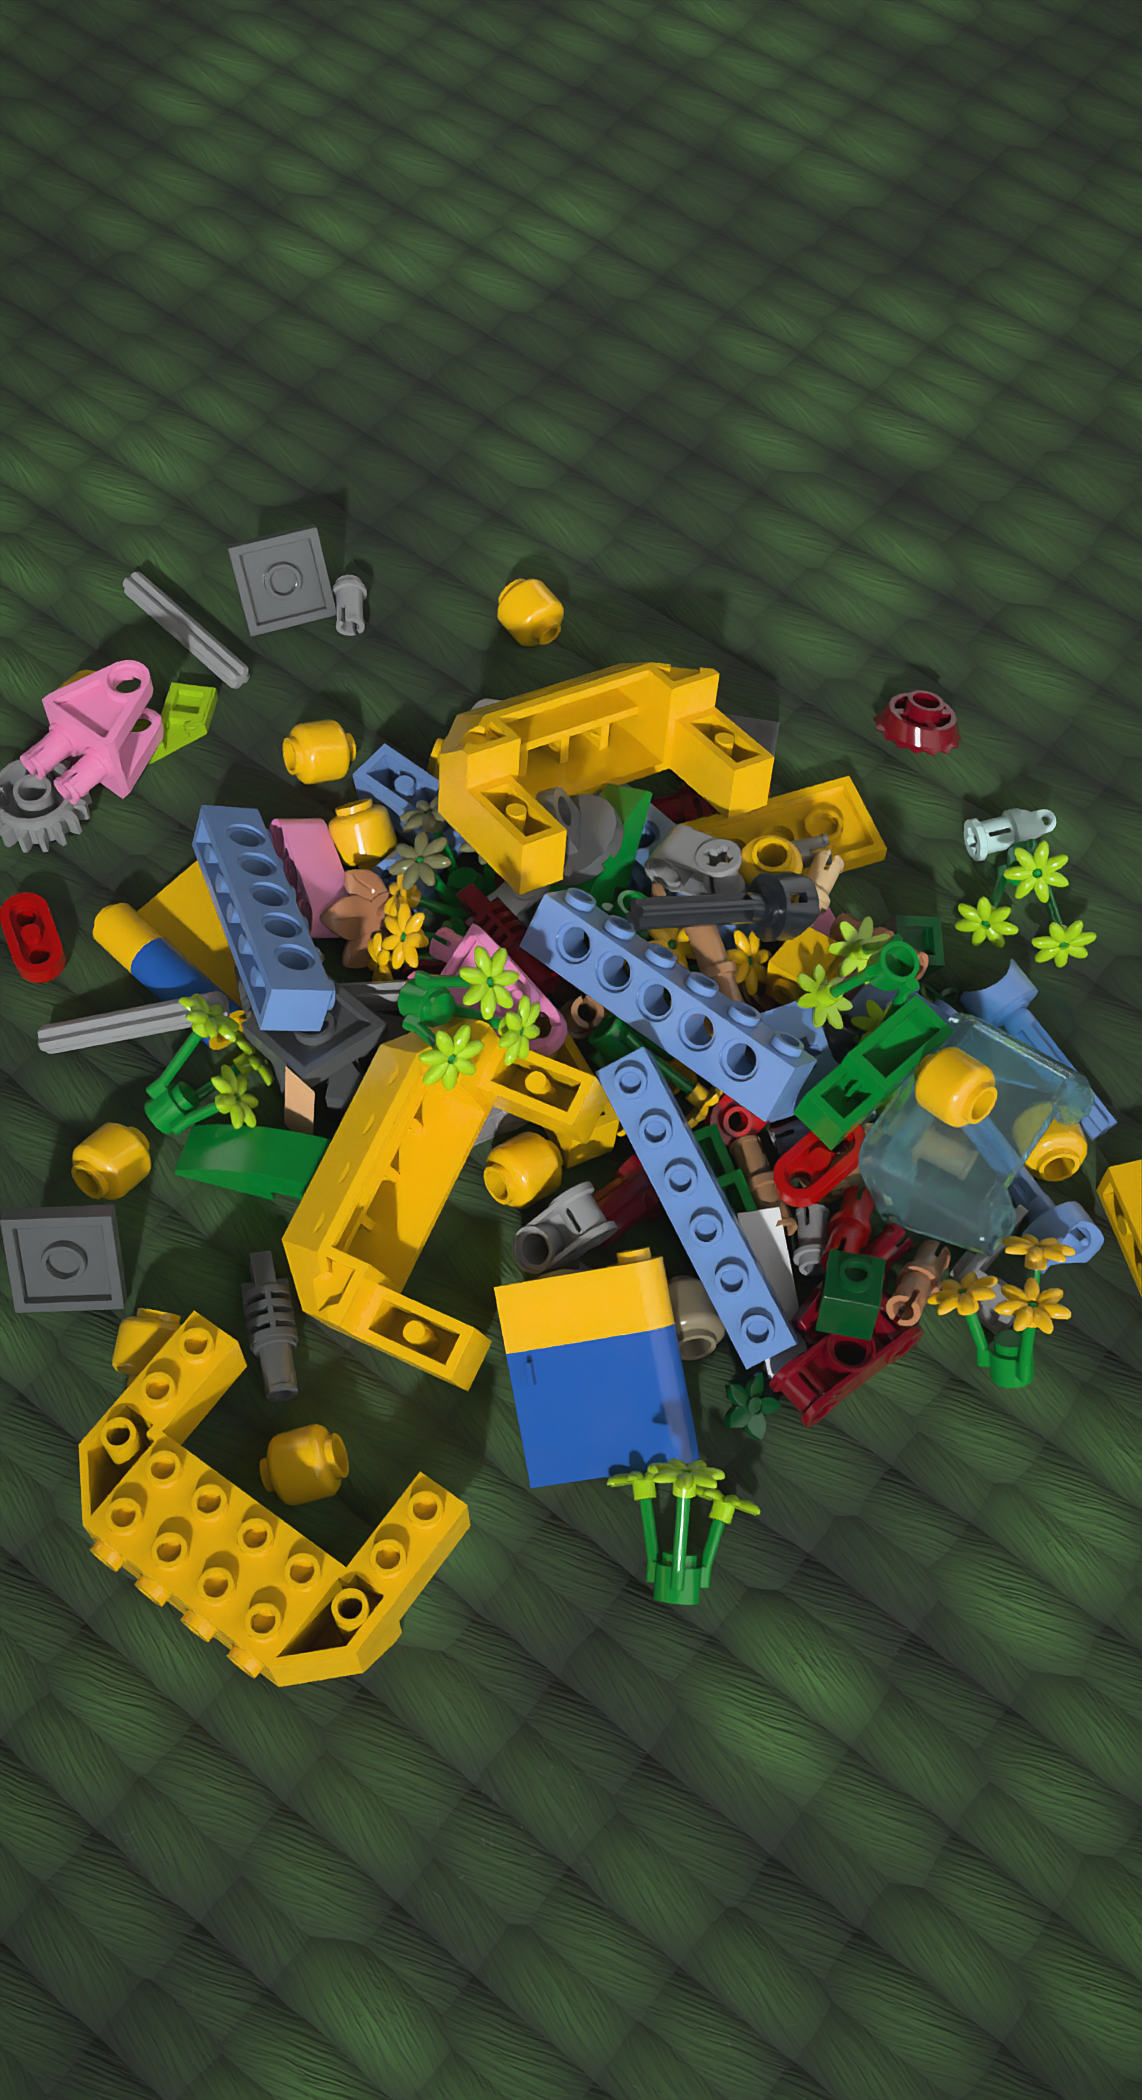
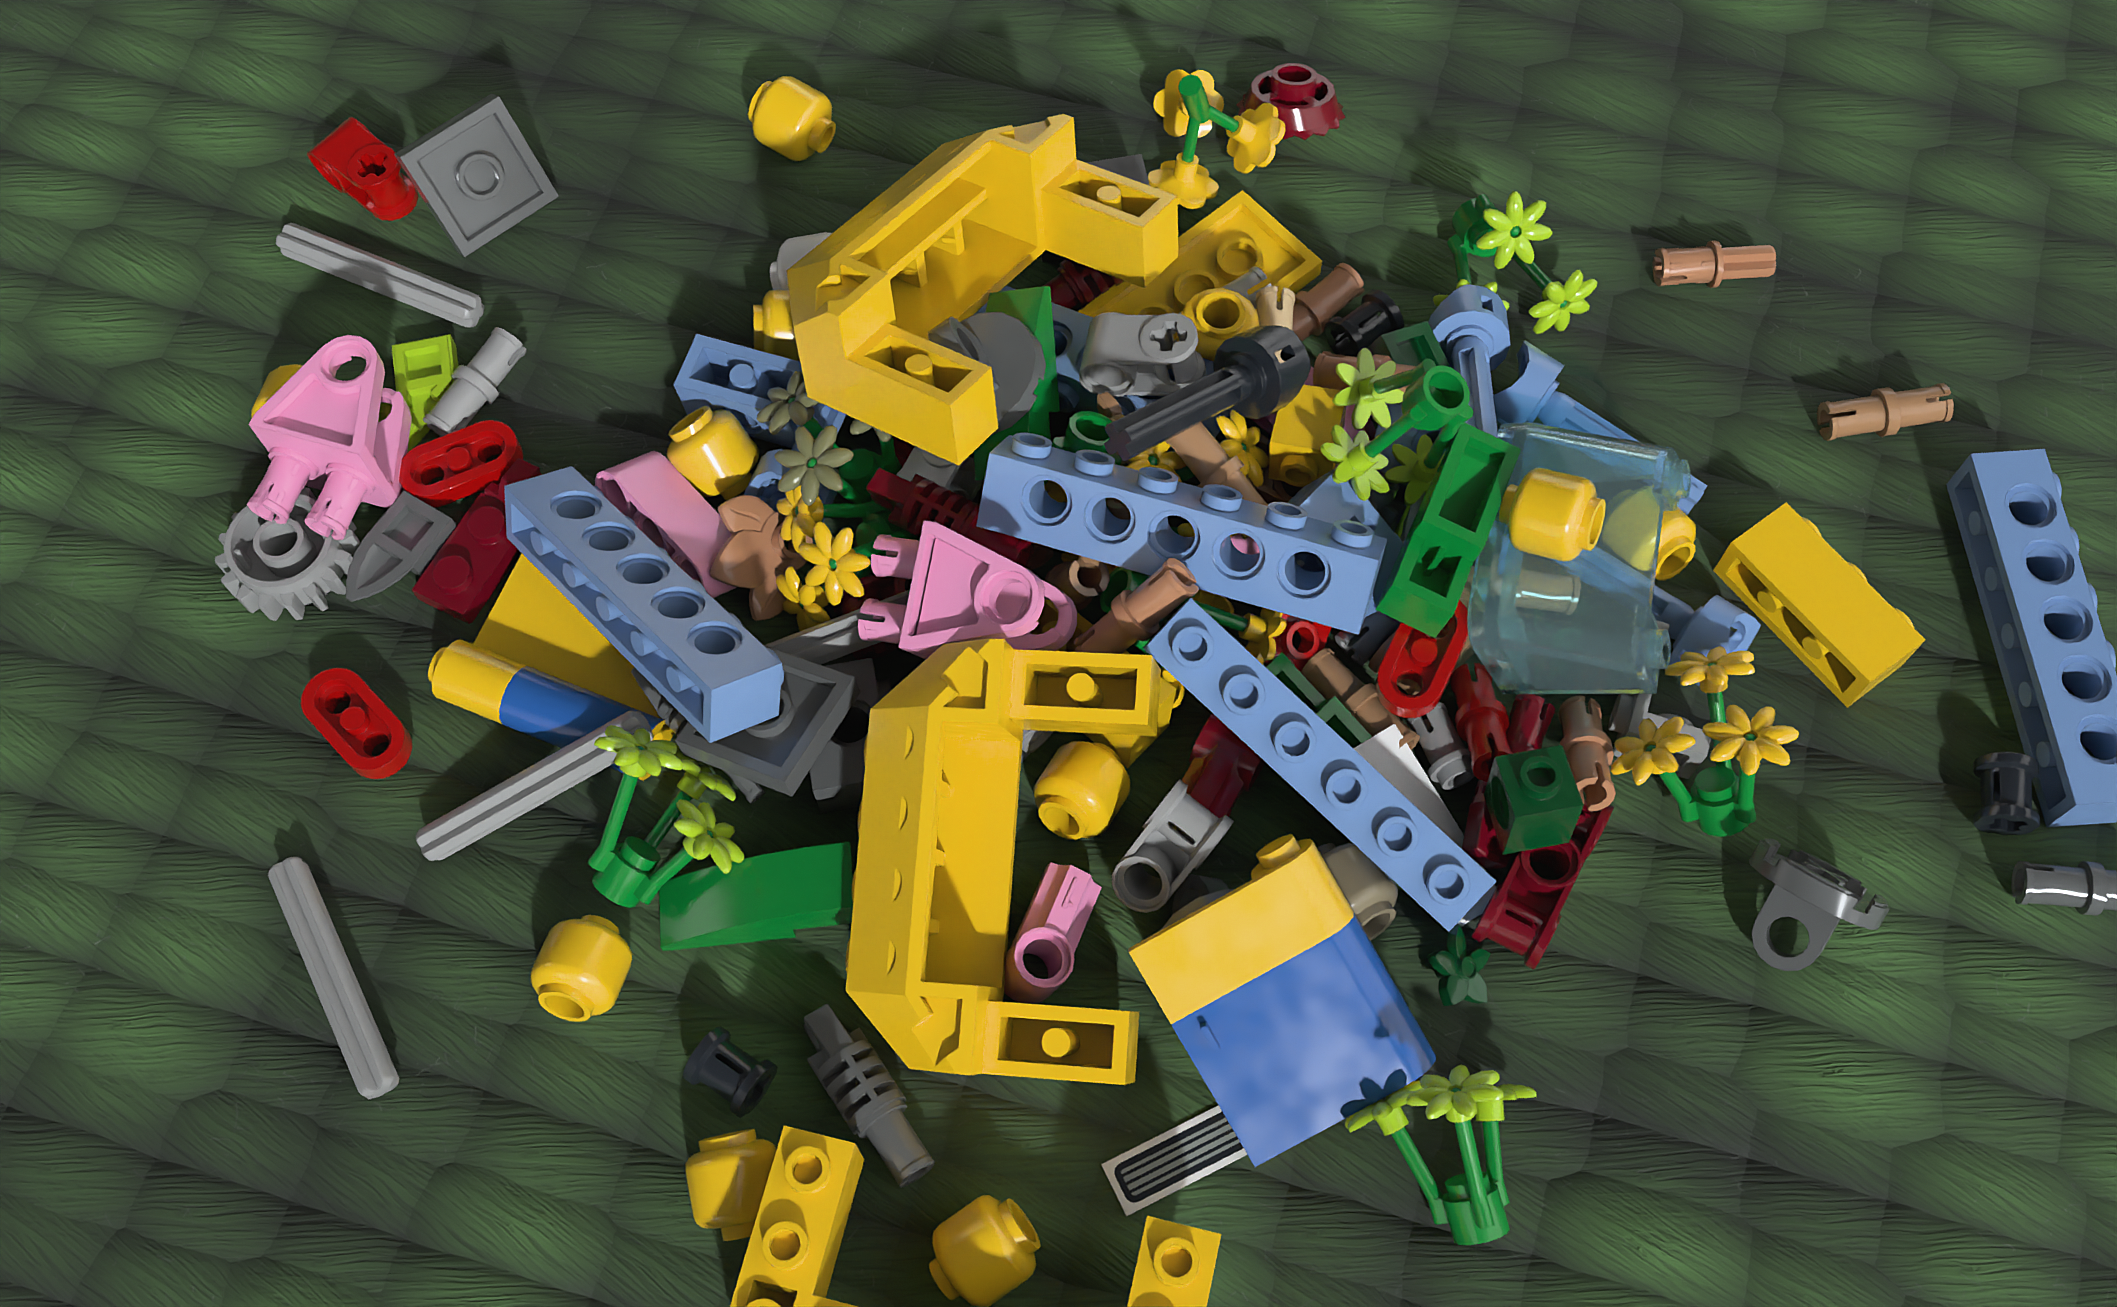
camera: 20 degrees left, 5 degrees up
dark grey tile [0,1205,127,1313] -> none
yellow head [282,719,356,784] -> none
light nougat sticker [284,1067,315,1135] -> none
light grey pin [332,575,367,636] -> none
lime plant [398,946,541,1091] -> none
light aqua piece [964,808,1056,861] -> none
none -> red piece [307,117,418,221]
none -> dark grey plate [346,491,457,602]
none -> red plate [399,420,523,508]
none -> dark red hinge [412,458,542,624]
none -> light grey pin [423,327,527,437]
none -> black bush [683,1026,778,1118]
none -> bright pink piece [1004,862,1102,1004]
none -> nougat pin [1074,558,1199,654]
none -> sticker [1101,1105,1247,1216]
none -> yellow plant [1148,69,1285,209]
none -> nougat pin [1292,263,1365,342]
none -> black bush [1324,289,1404,357]
none -> medium blue piece [1428,284,1511,438]
none -> dark grey tile [1749,838,1890,971]

